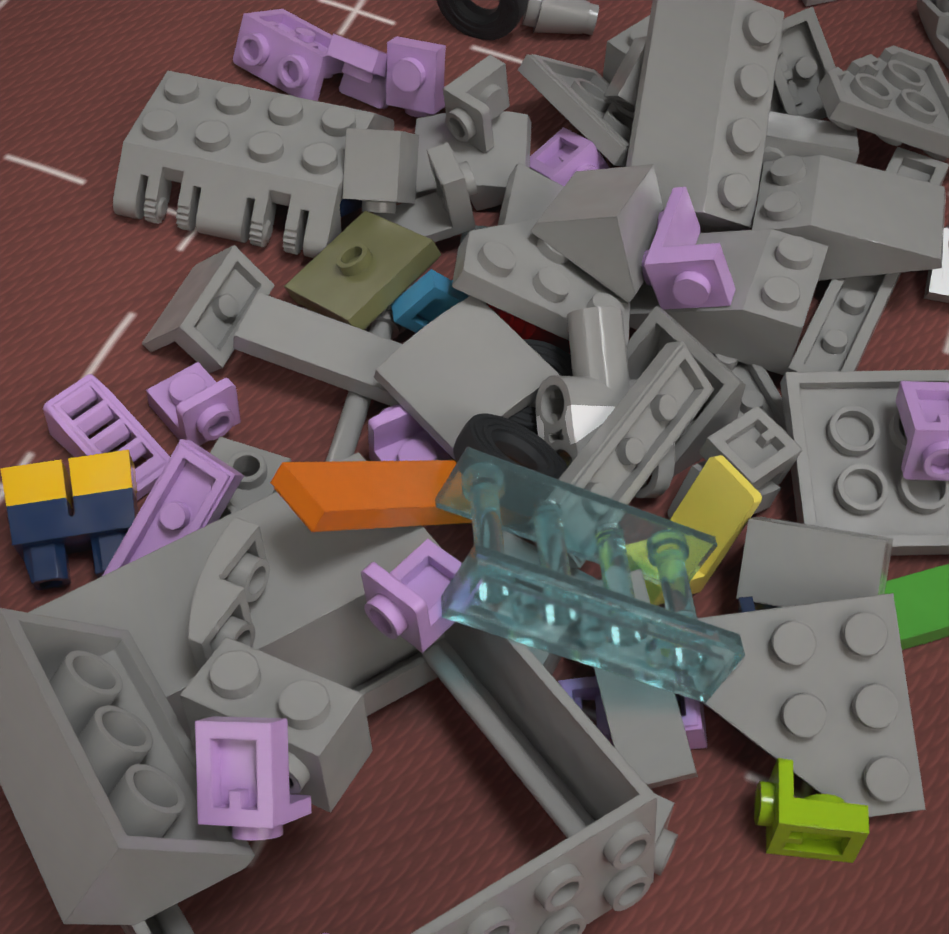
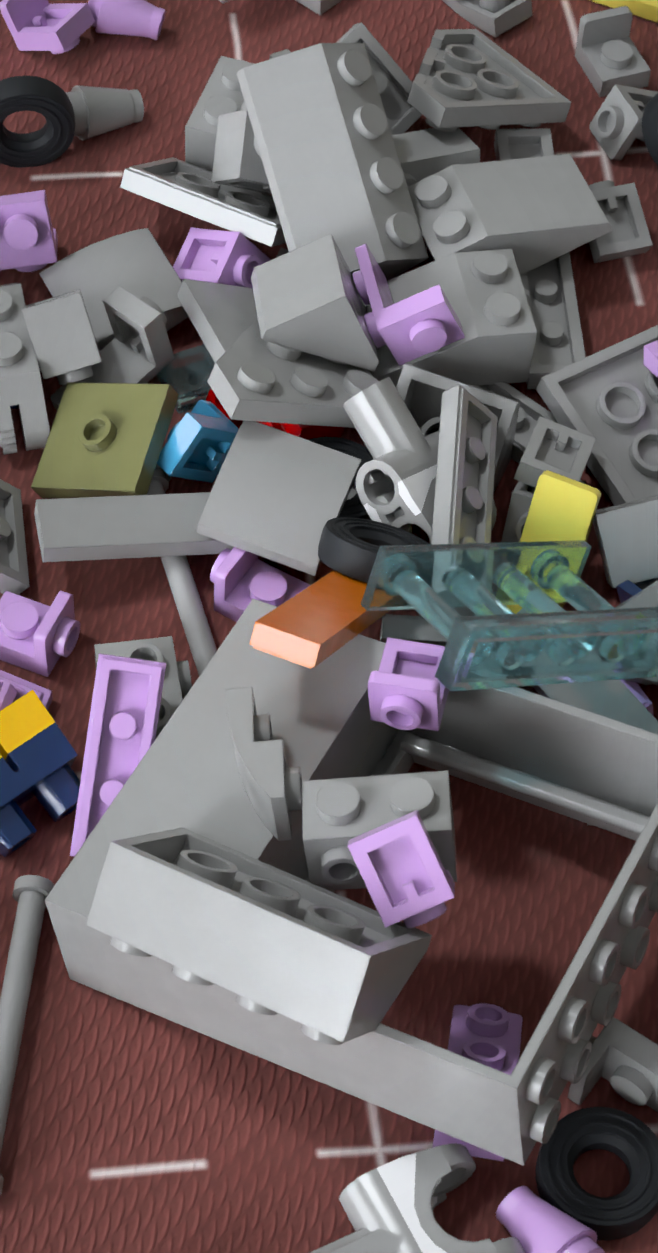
camera: 30 degrees left, 0 degrees up
light grey bracket [443,55,510,153] -> none

